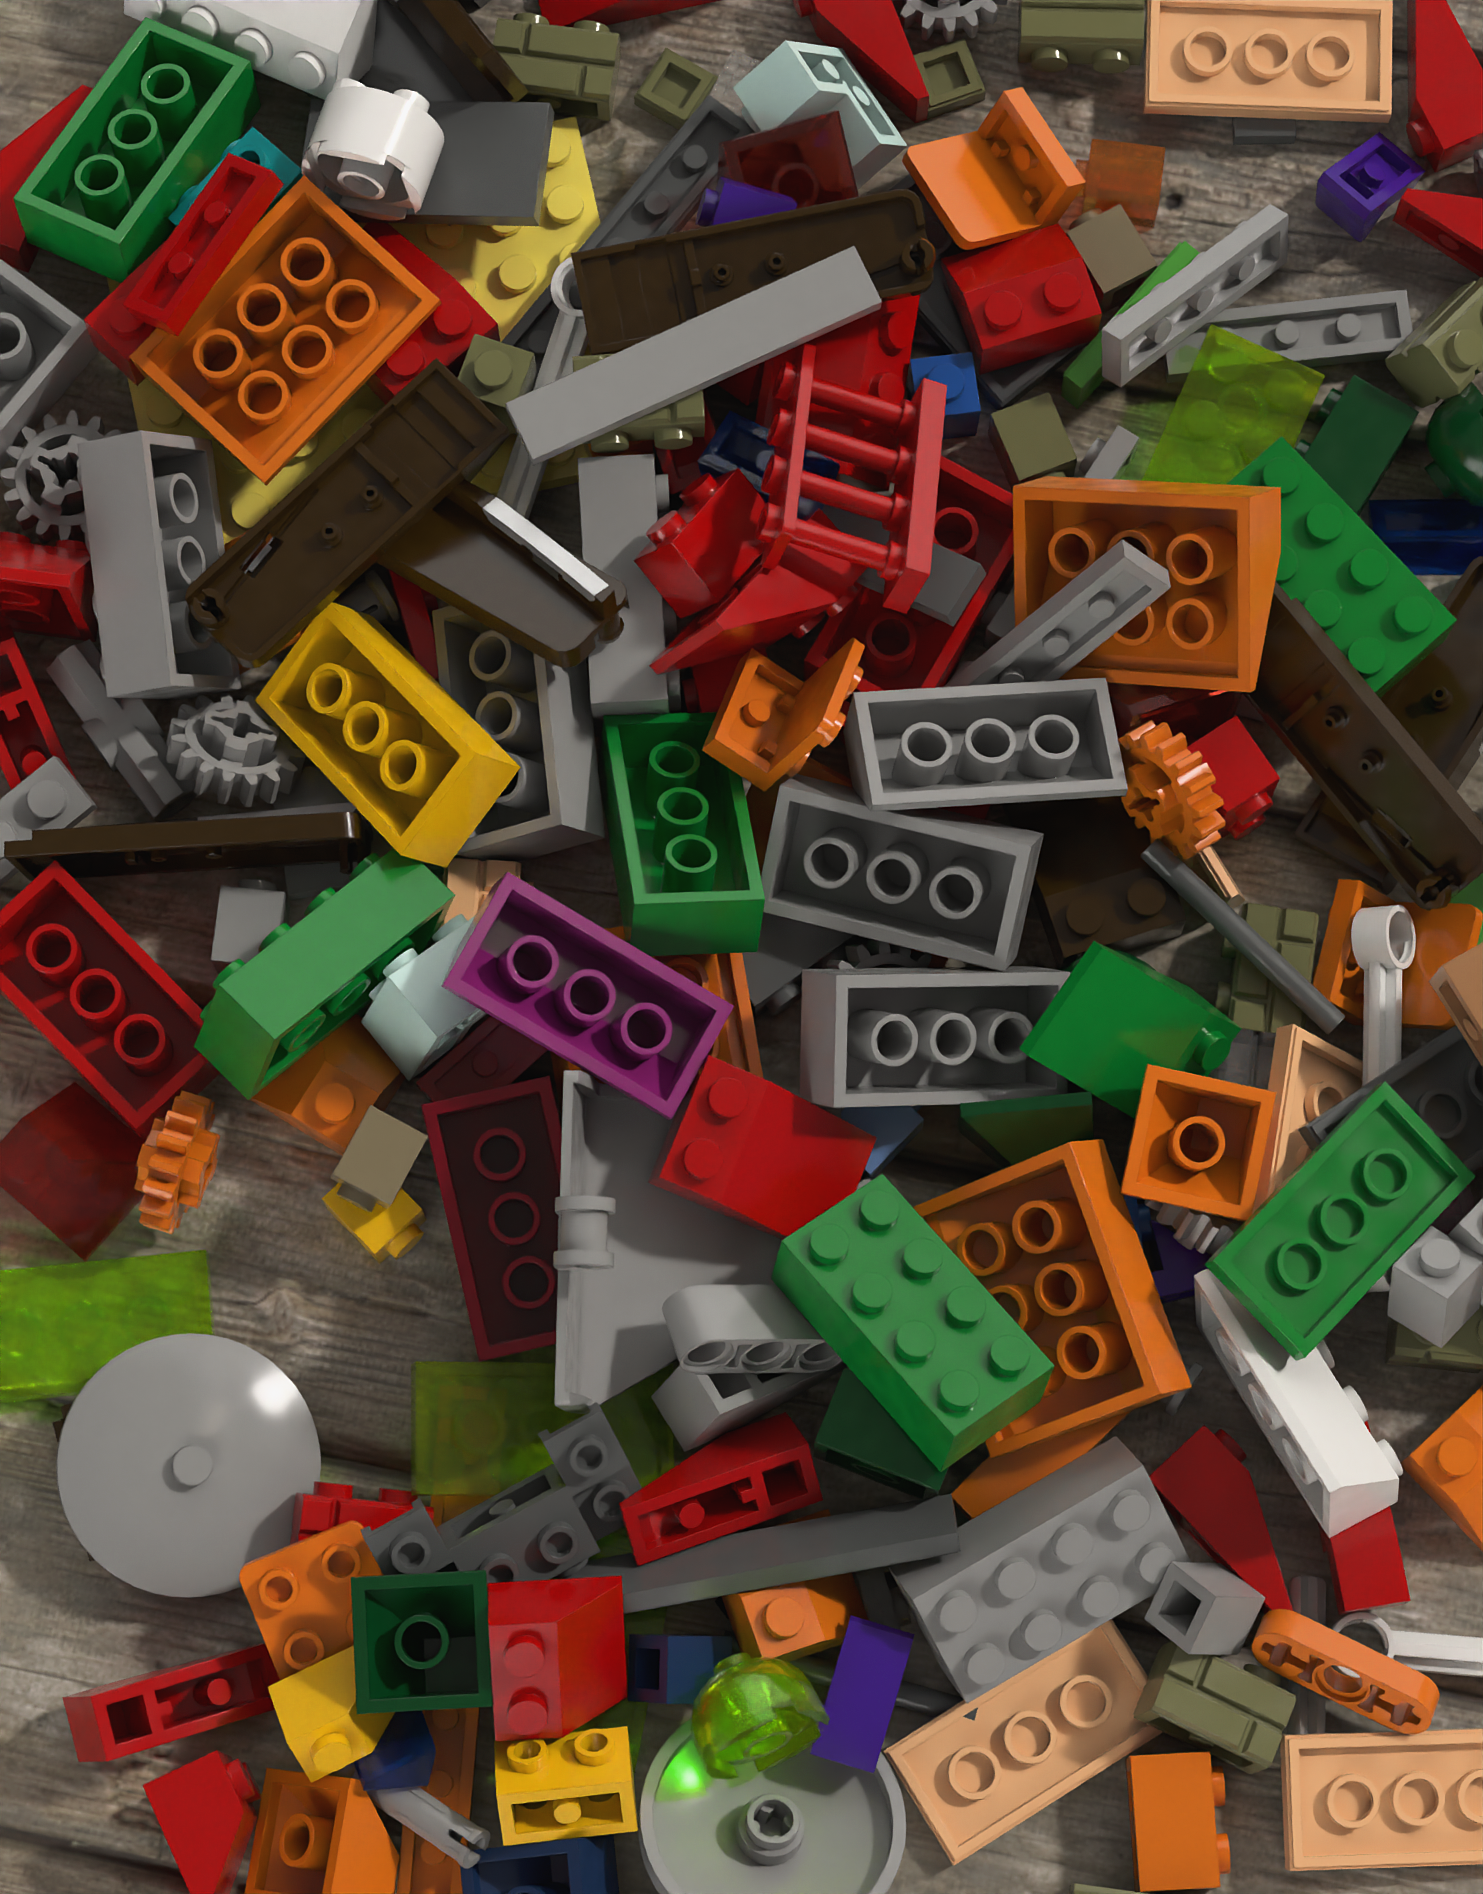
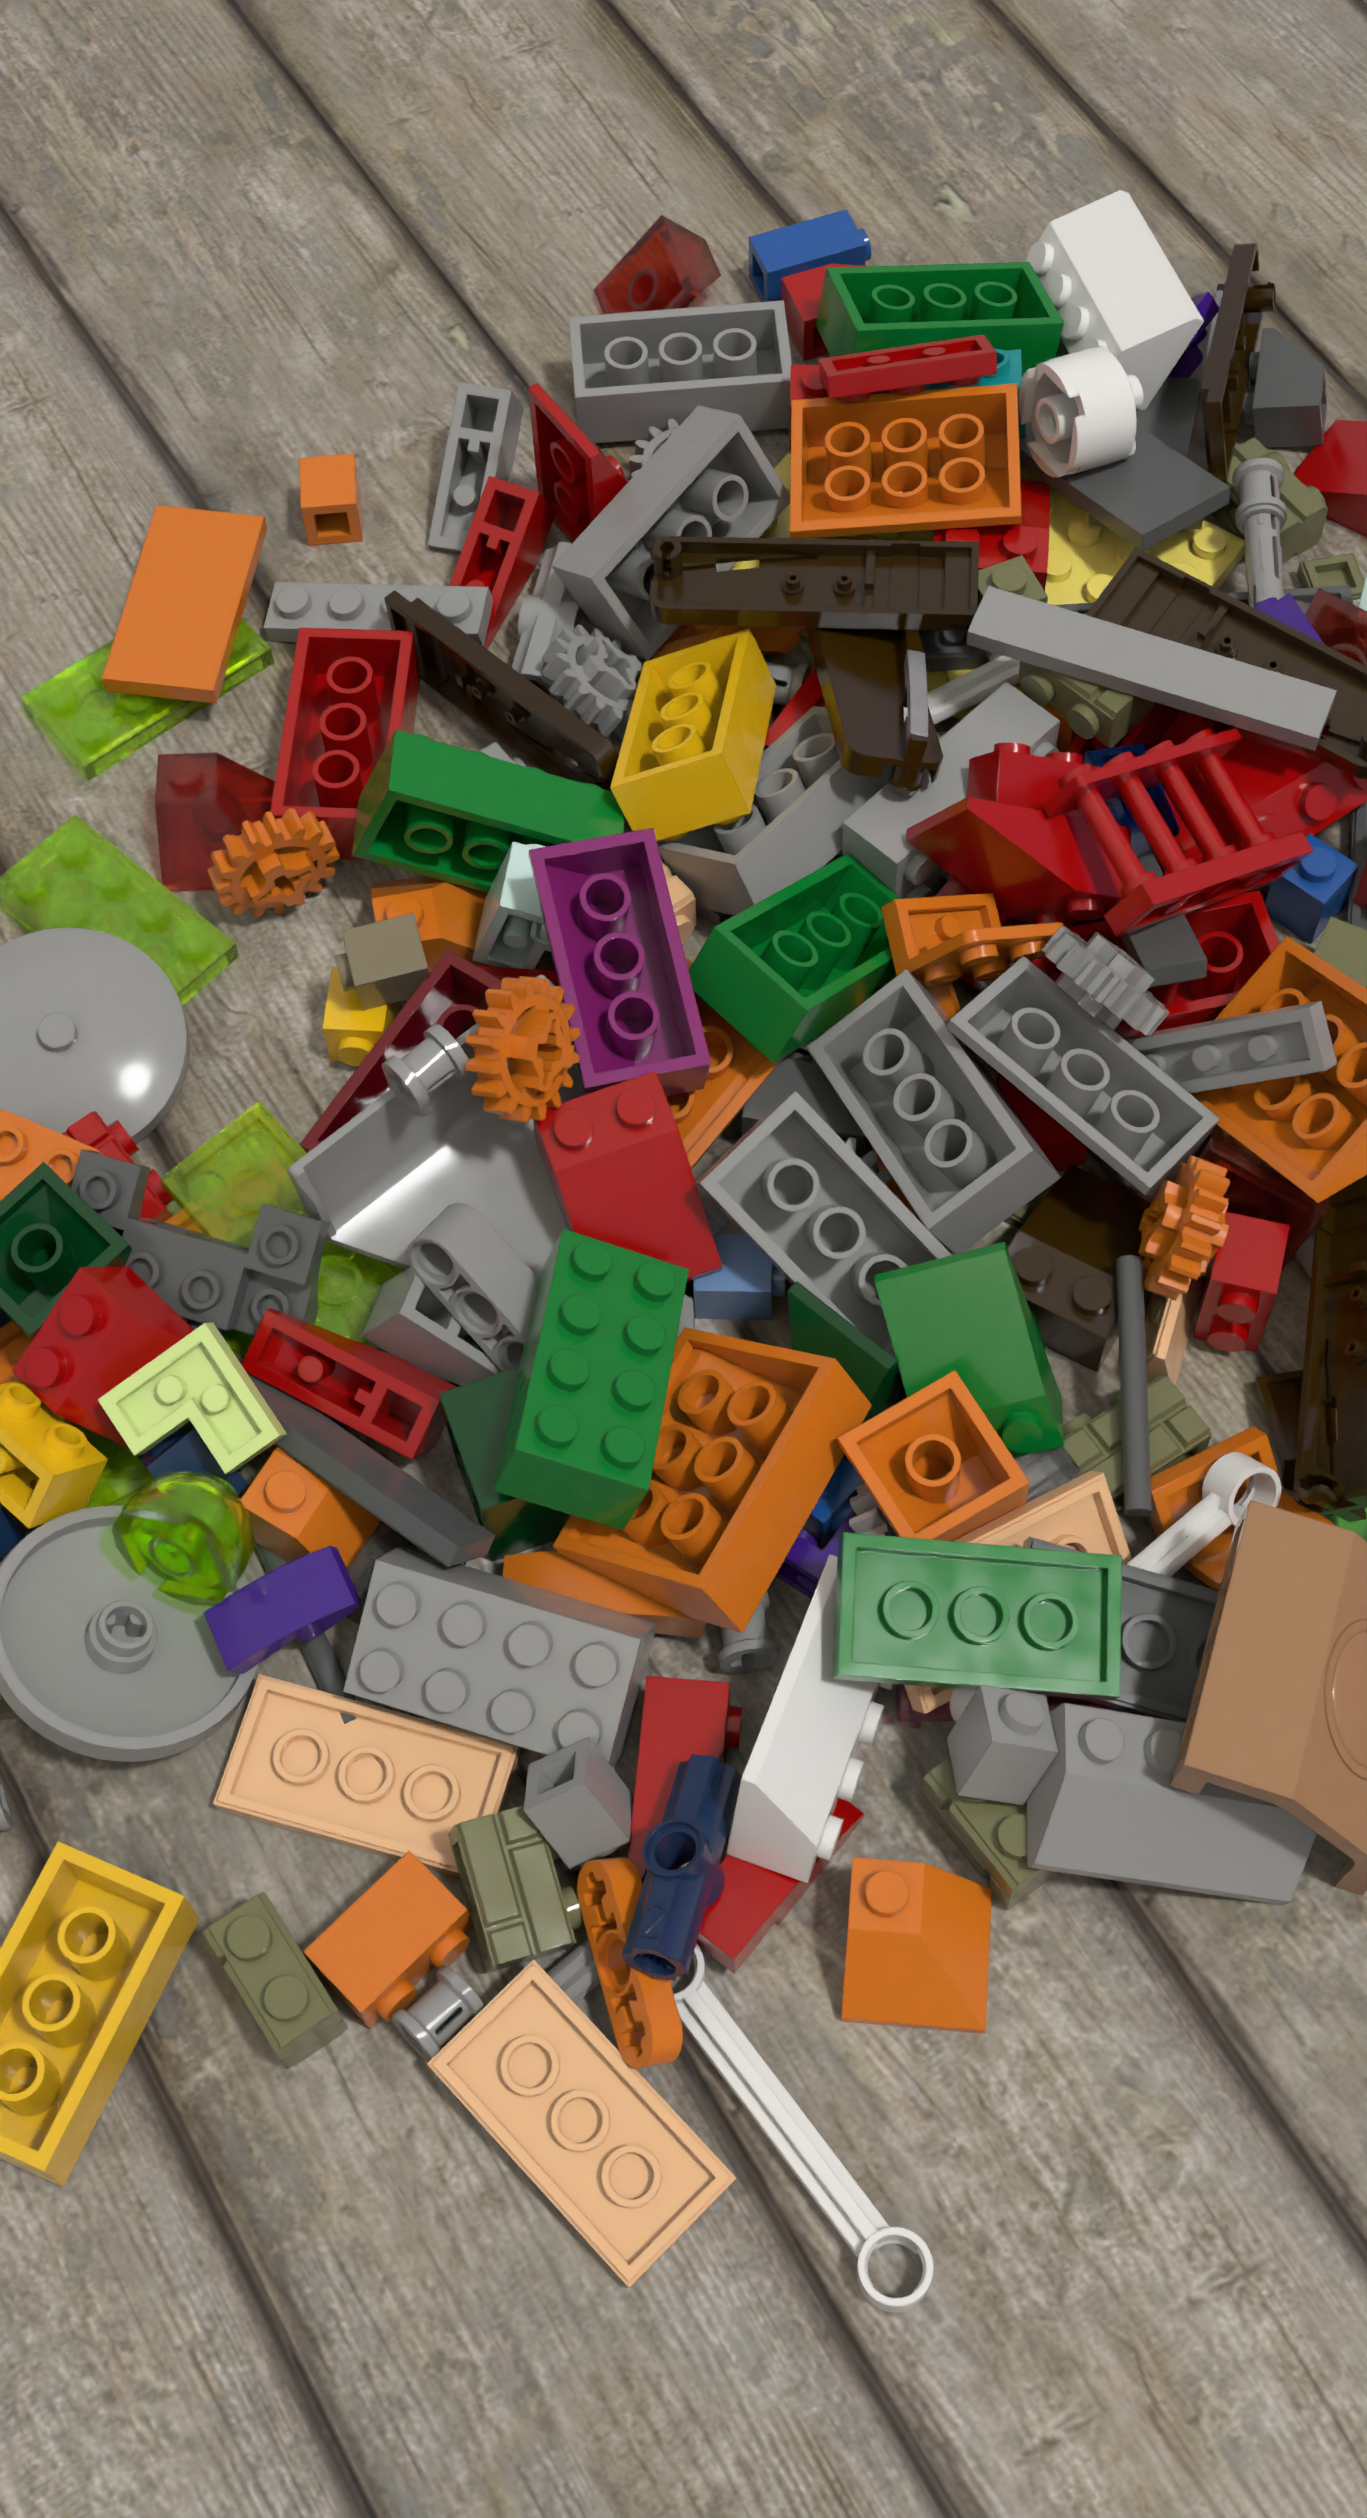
camera: 50 degrees right, 15 degrees down
none -> yellowish green plate [98,1322,287,1474]
none -> light grey bush [391,1965,485,2062]
none -> orange gear [465,976,581,1123]
none -> dark blue piece [622,1754,742,1981]
none -> light grey gear [1041,926,1170,1037]
none -> light grey pin [1232,458,1287,608]

